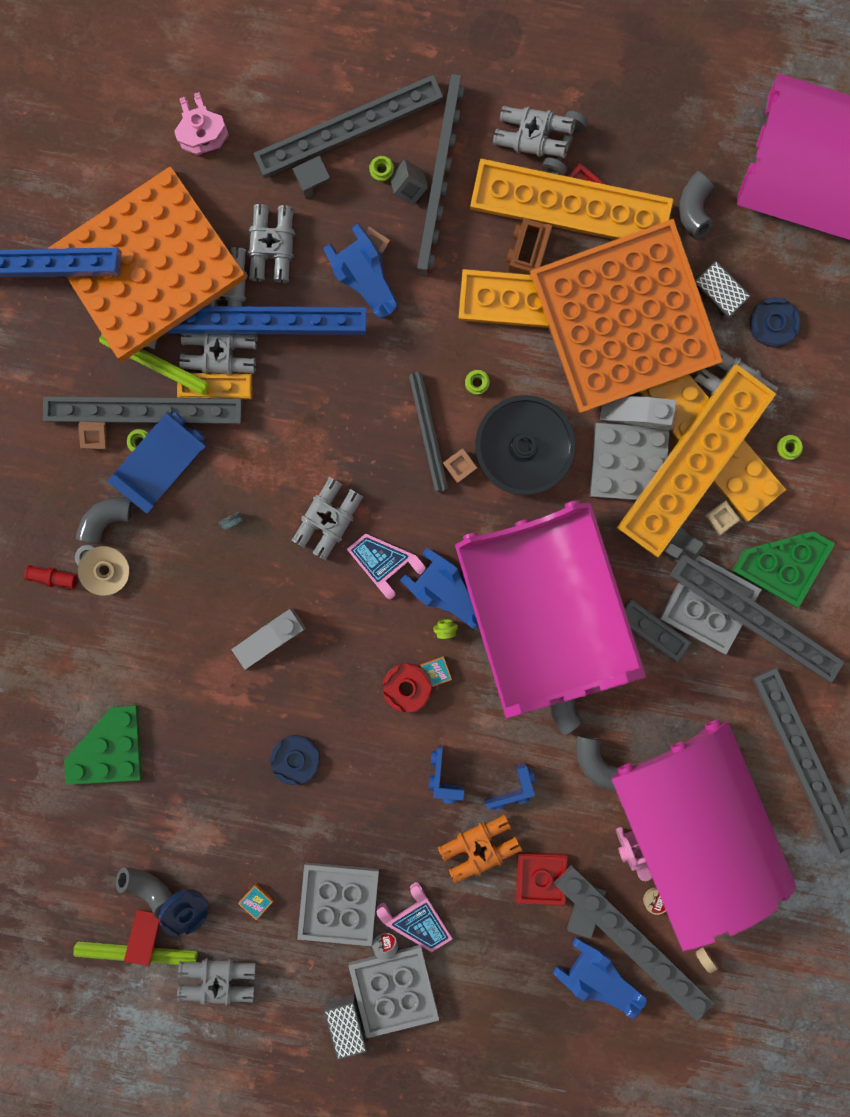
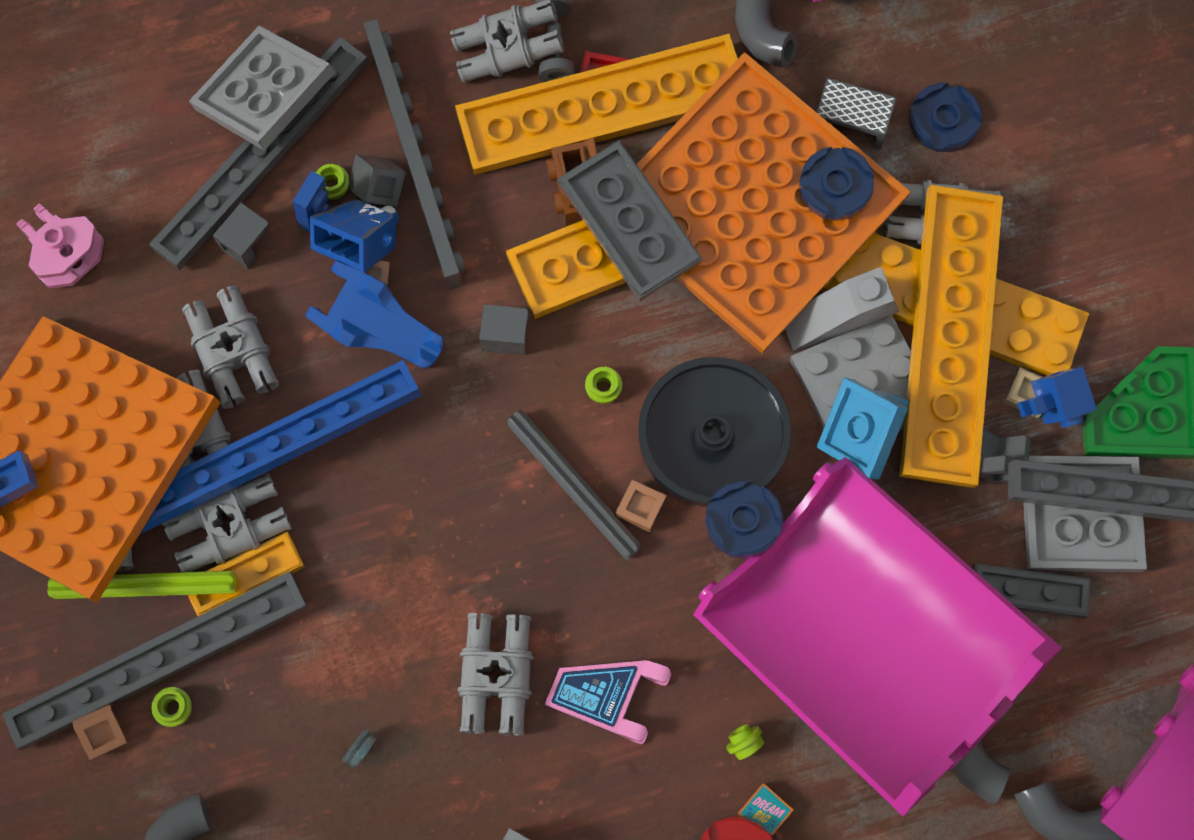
camera: 25 degrees left, 15 degrees down
blue panel [107,411,207,513] -> none
blue animal [401,548,479,629] -> none
lime plate [777,435,803,460] -> none
none -> light grey plate [189,26,335,151]
none -> blue plate [293,171,330,233]
none -> blue torso [310,200,399,273]
none -> dark grey panel [479,304,528,355]
none -> dark grey tile [557,140,702,302]
none -> dark blue tile [705,481,783,559]
none -> dark blue tile [799,147,874,221]
none -> dark azure bracket [817,377,910,480]
none -> blue brick [1017,366,1097,428]

